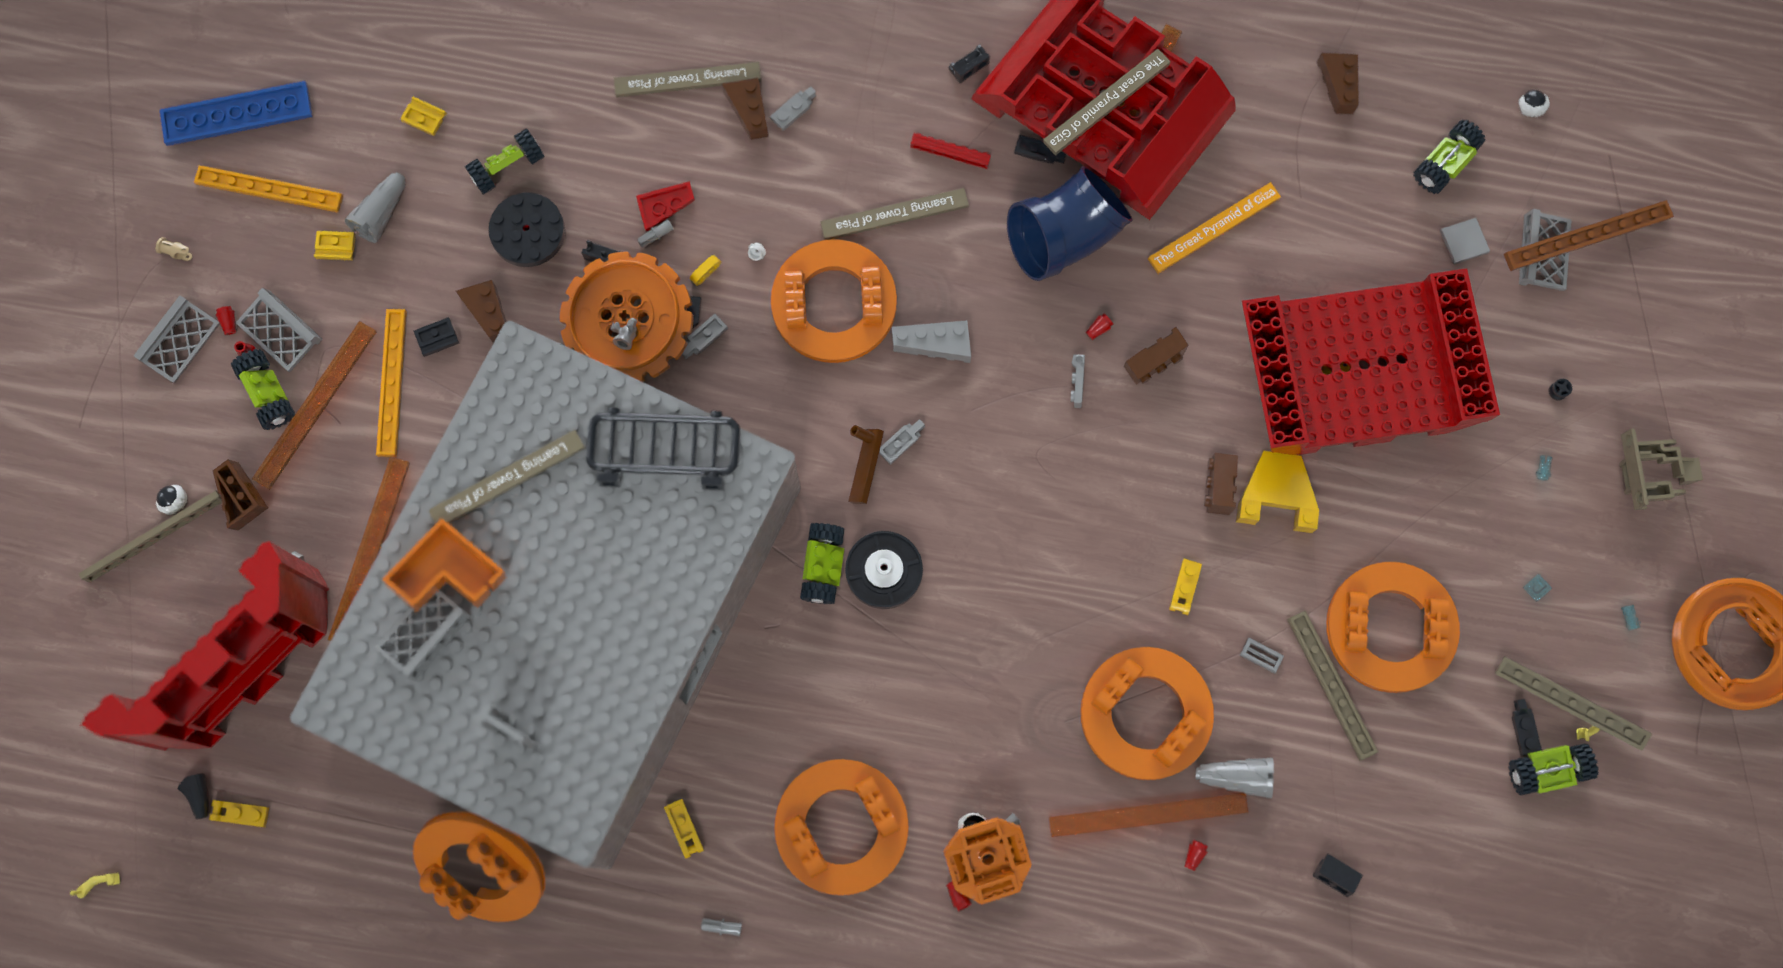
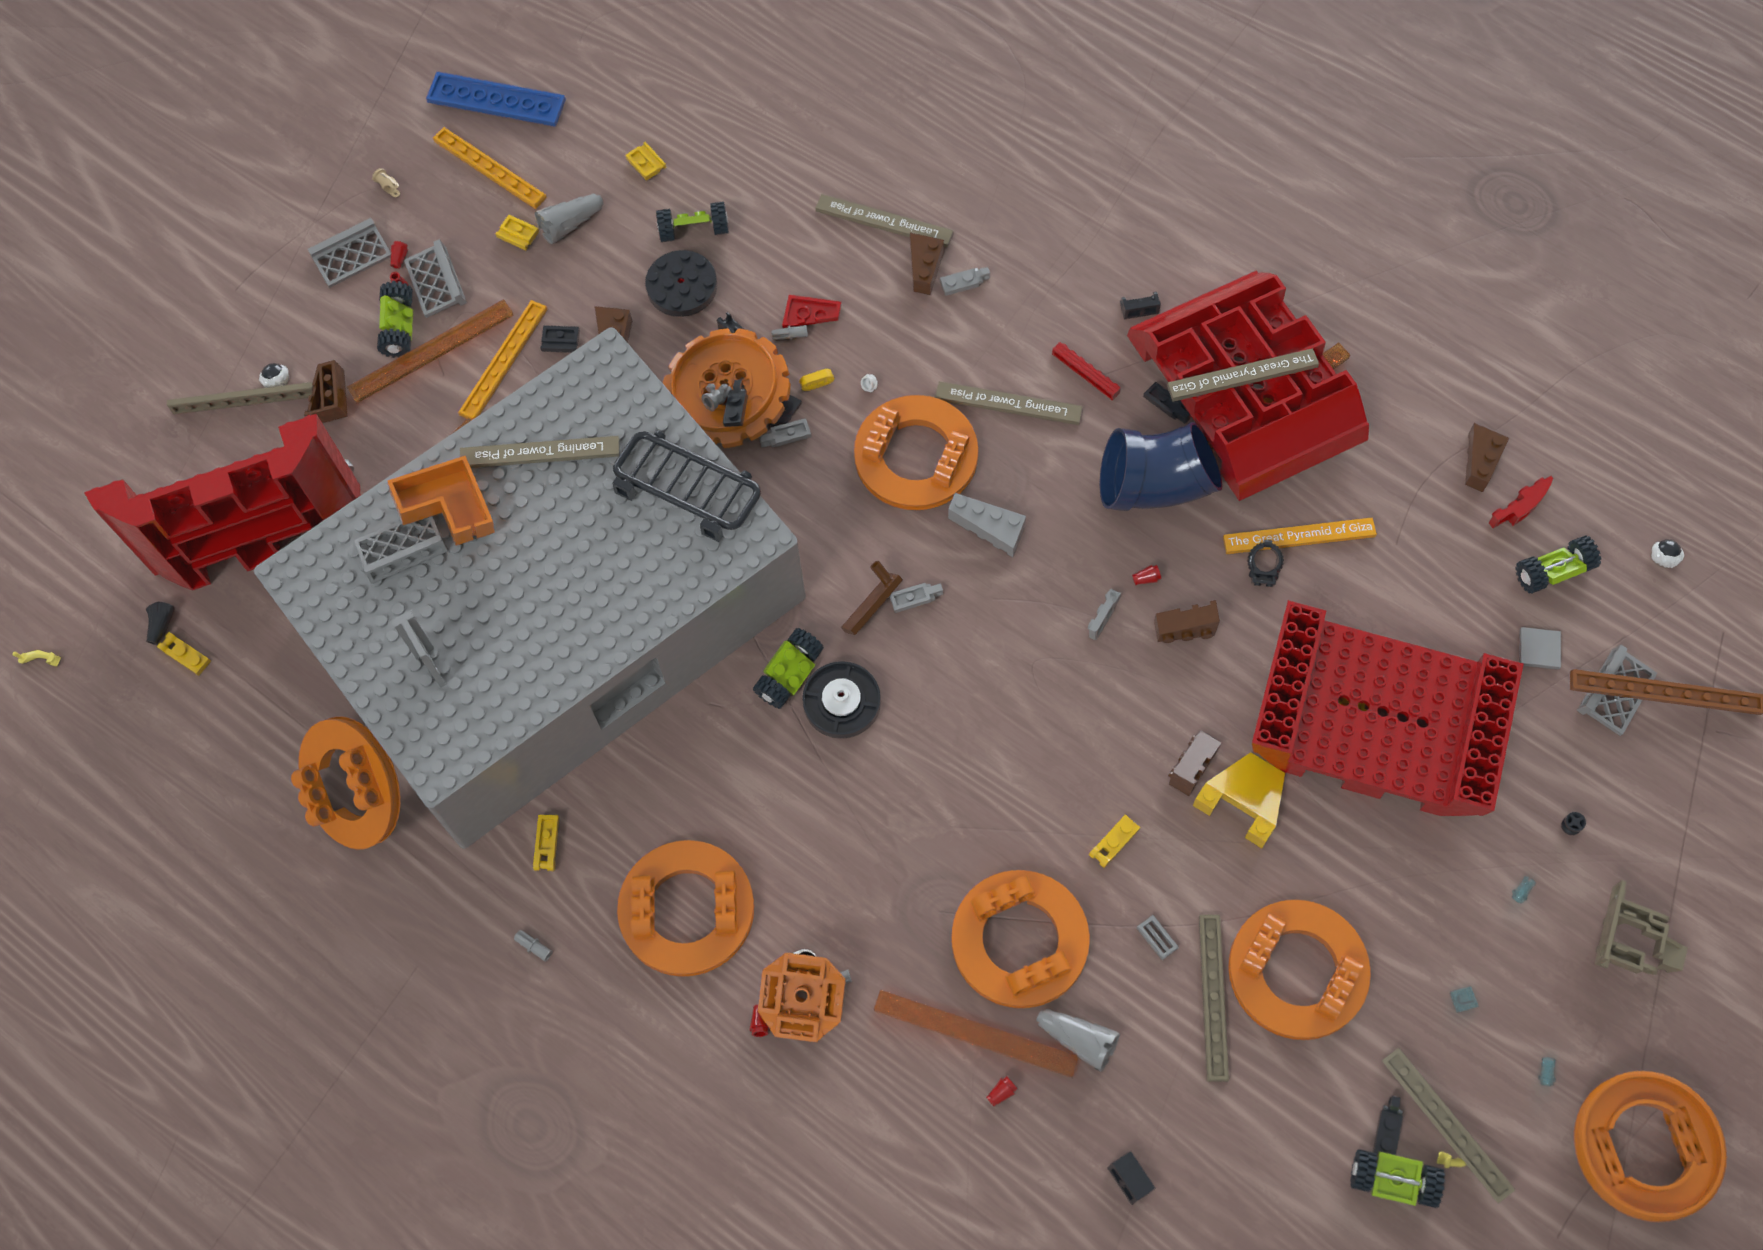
camera: 30 degrees right, 10 degrees down
none -> black hinge [723,379,748,427]
none -> black piece [1247,540,1284,587]
none -> red slope [1489,476,1554,528]

